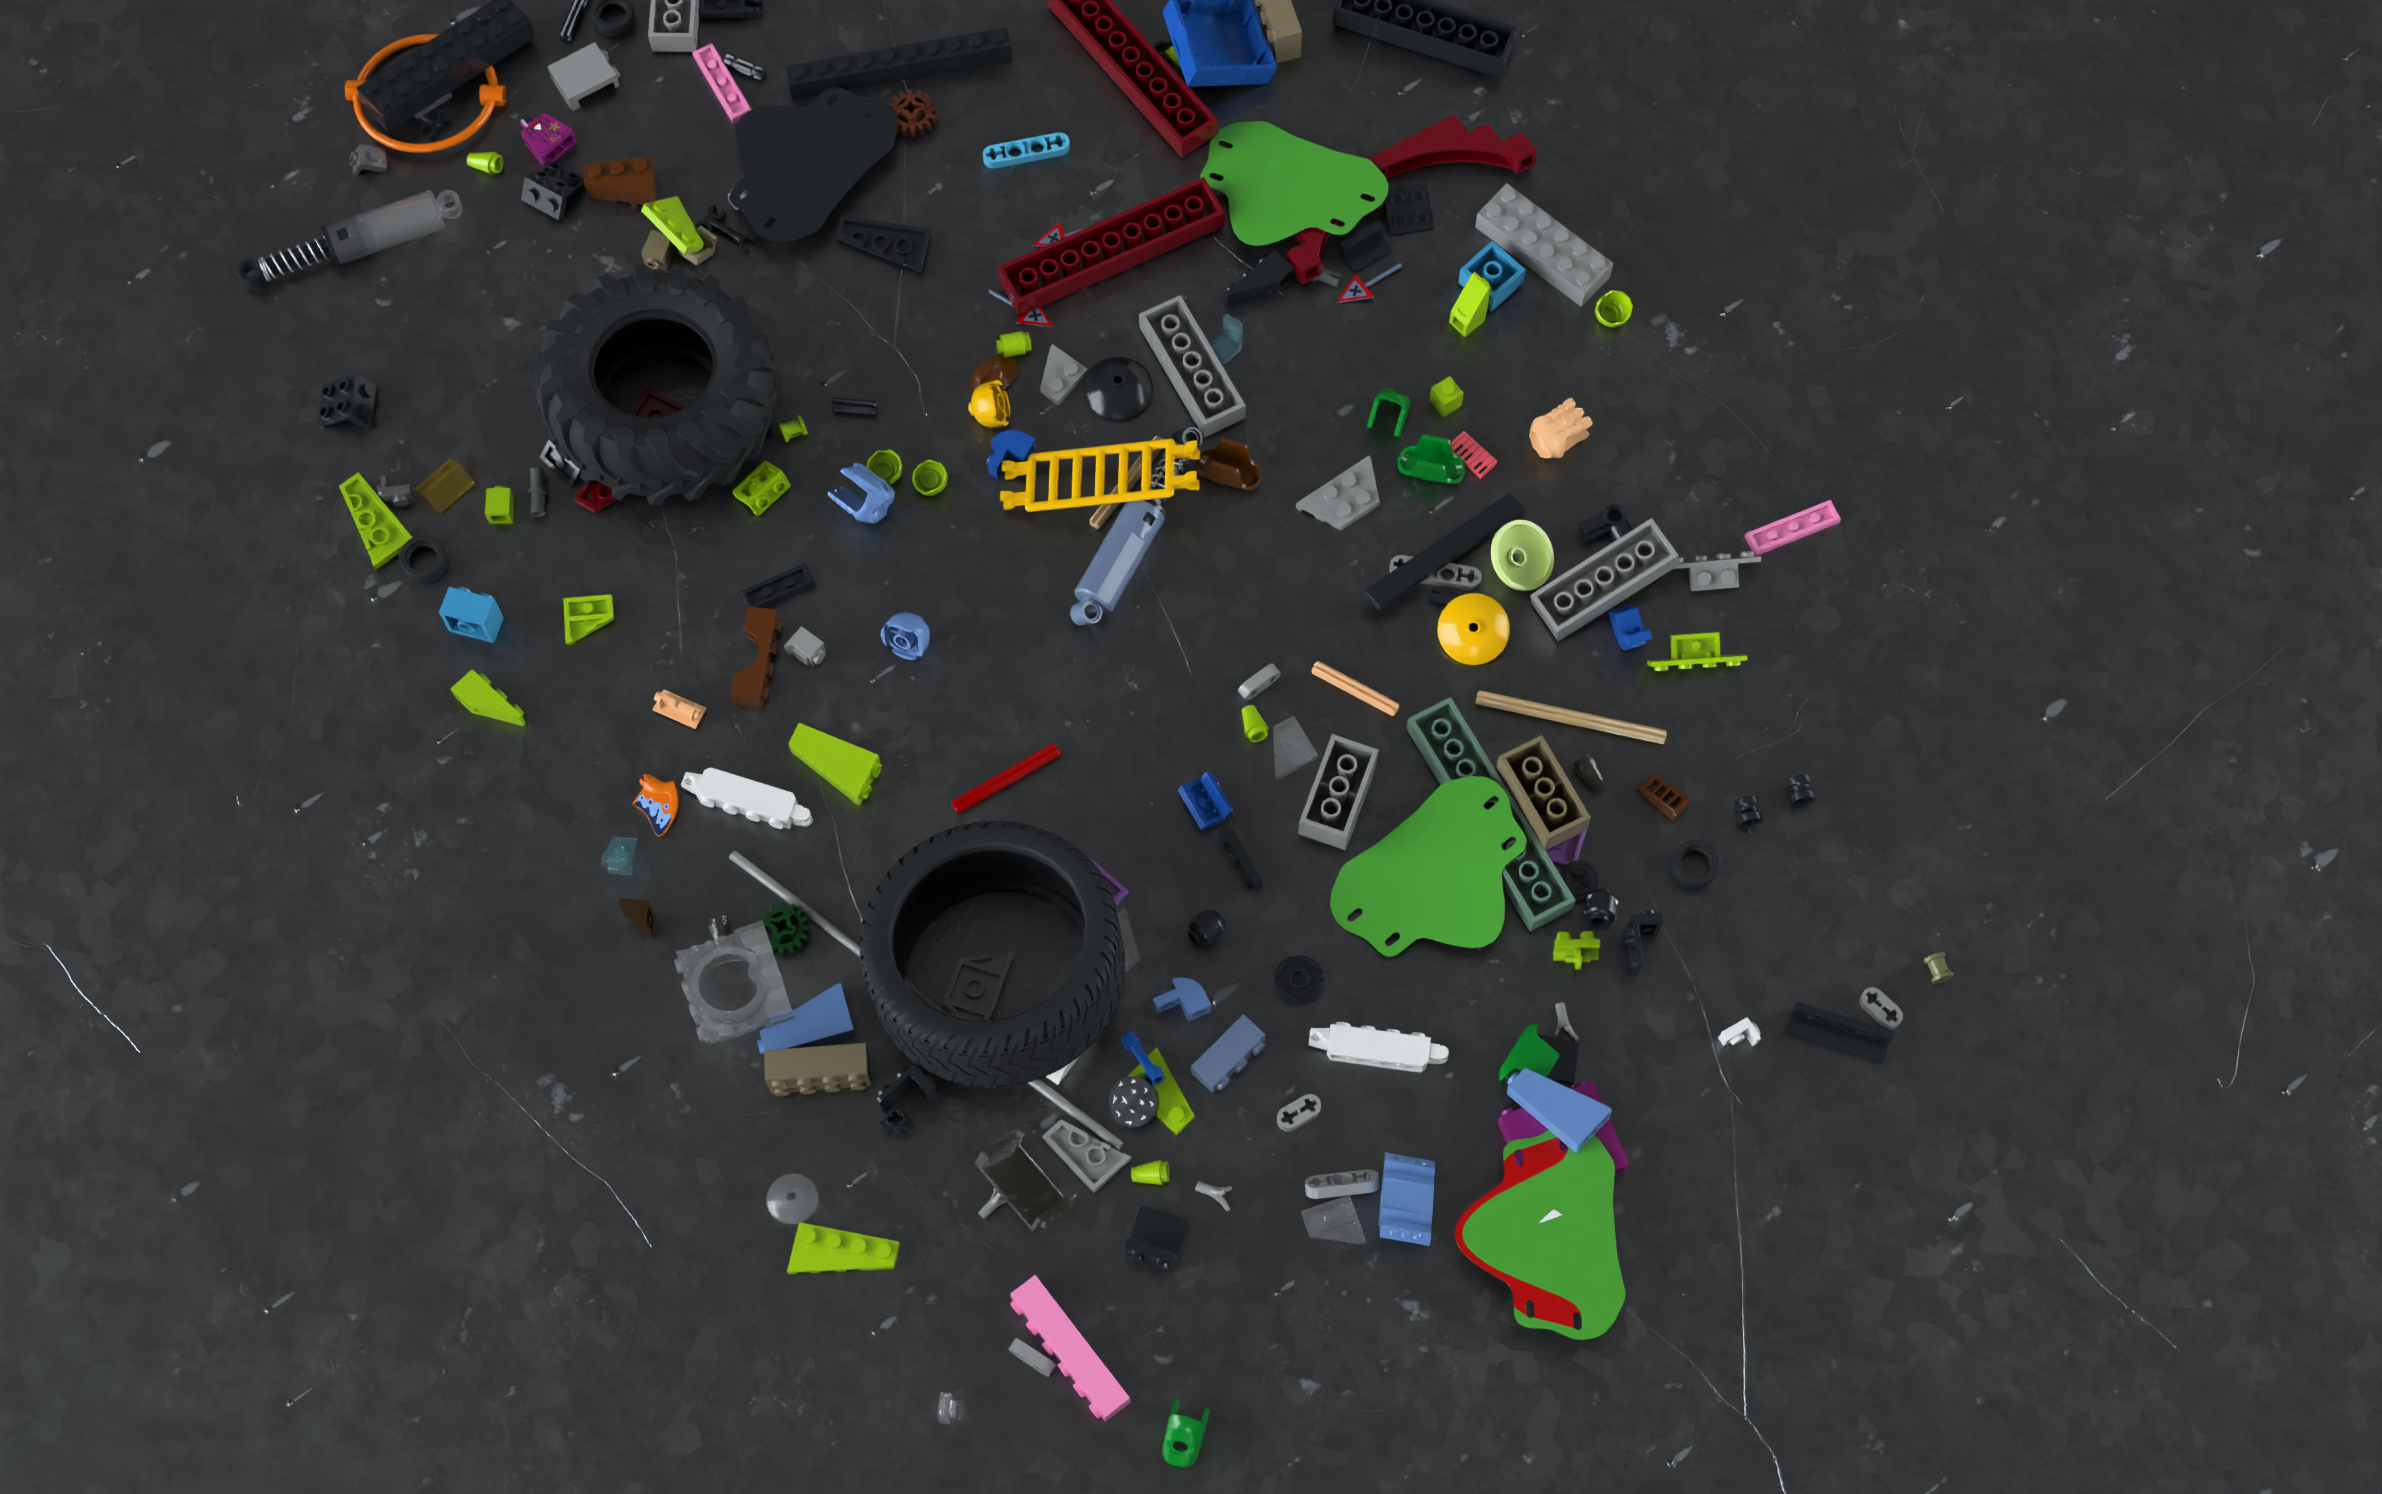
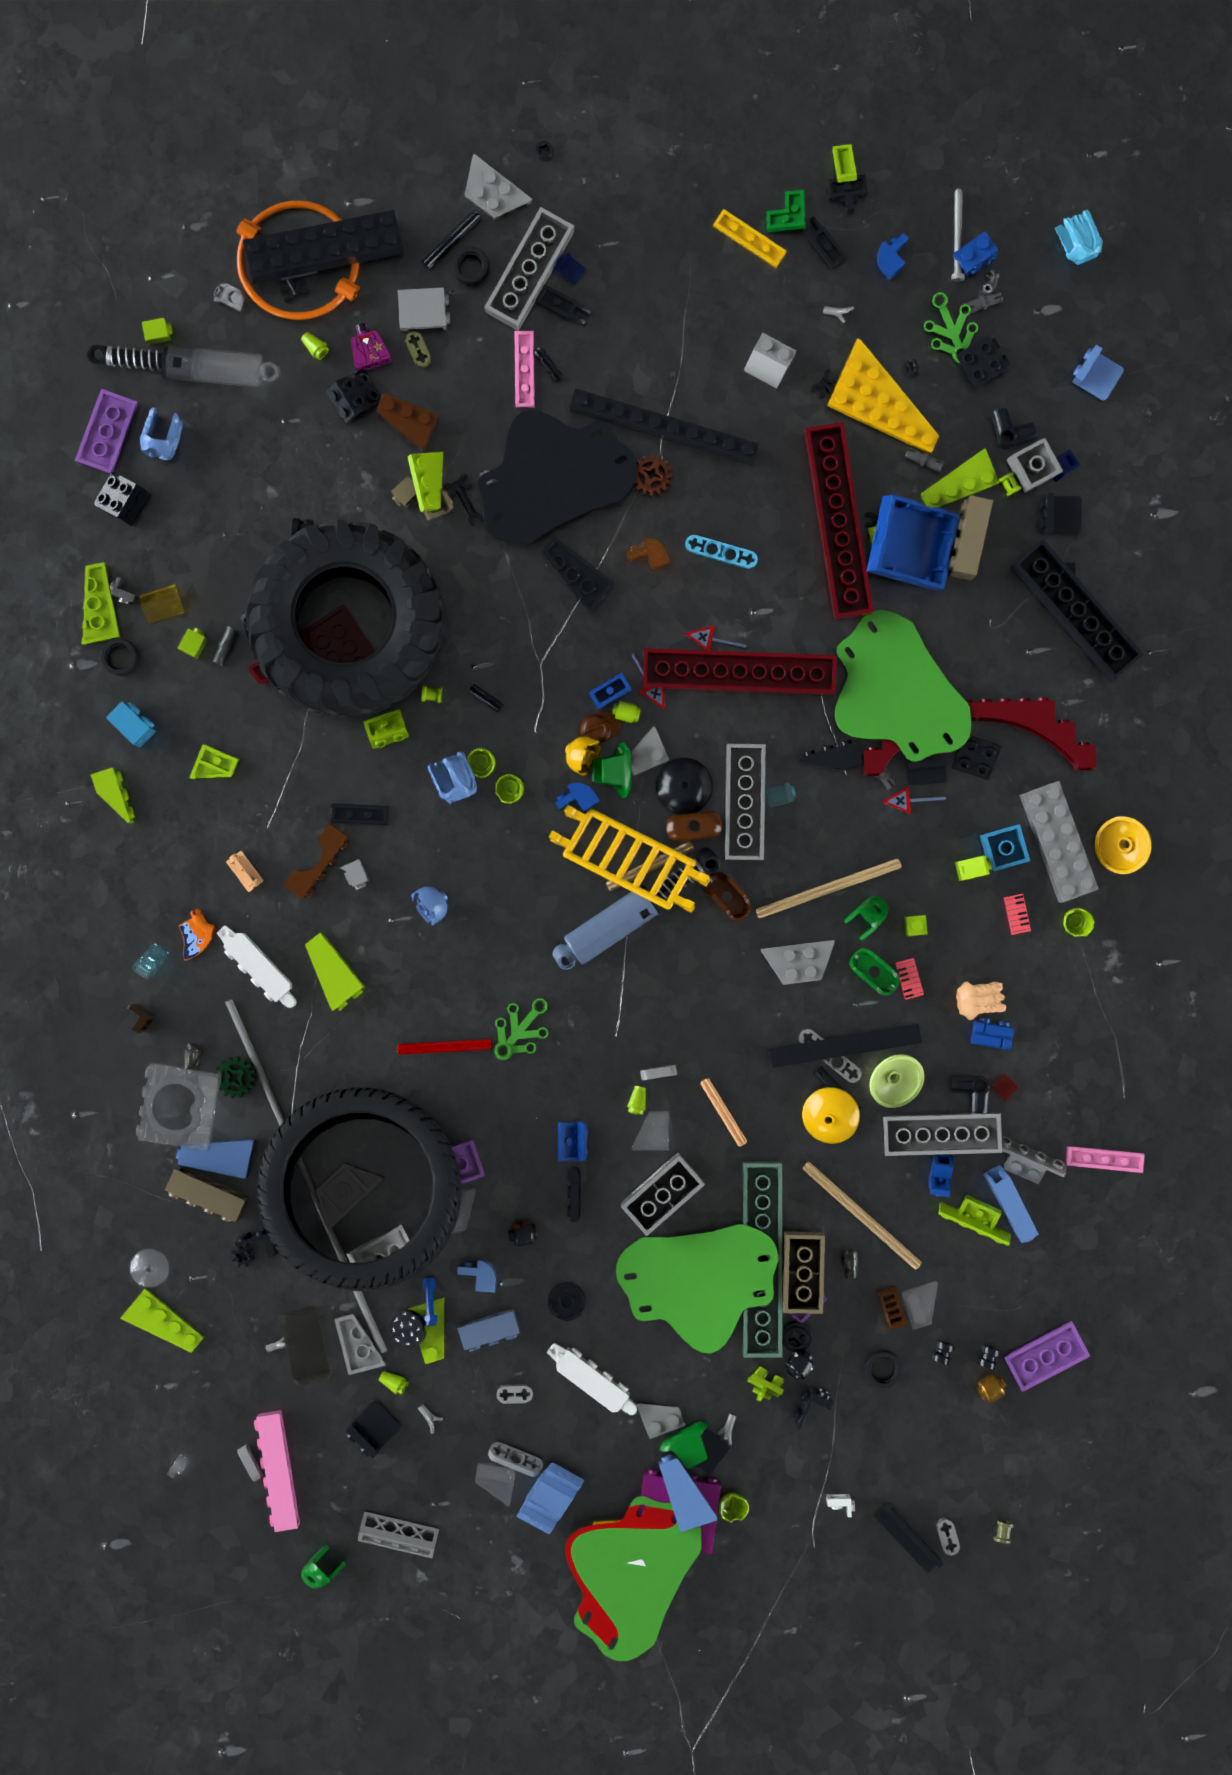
camera: 30 degrees right, 20 degrees up
none -> medium lavender plate [75,389,138,474]
none -> medium blue piece [140,407,183,460]
none -> lime brick [142,318,173,345]
none -> light grey fence [358,1512,439,1558]
none -> olive beam [405,332,431,368]
none -> bright green plant [494,998,549,1060]
none -> blue brick [589,672,631,710]
none -> green piece [592,743,632,798]
none -> clear orange brick [626,538,670,571]
none -> light grey wing [636,1402,685,1439]
none -> reddish brown piece [666,811,722,842]
none -> lime hair [718,1493,749,1523]
none -> tan axle [756,859,901,918]
none -> clear wing [901,1281,938,1330]
none -> blue brick [970,1018,1014,1050]
none -> pearl gold head [977,1374,1006,1403]
none -> medium blue slope [983,1165,1039,1243]
none -> clear red plate [991,1074,1018,1101]
none -> coral tile [1003,894,1031,935]
none -> medium lavender plate [1003,1321,1090,1392]
none -> yellow dish [1095,816,1152,874]

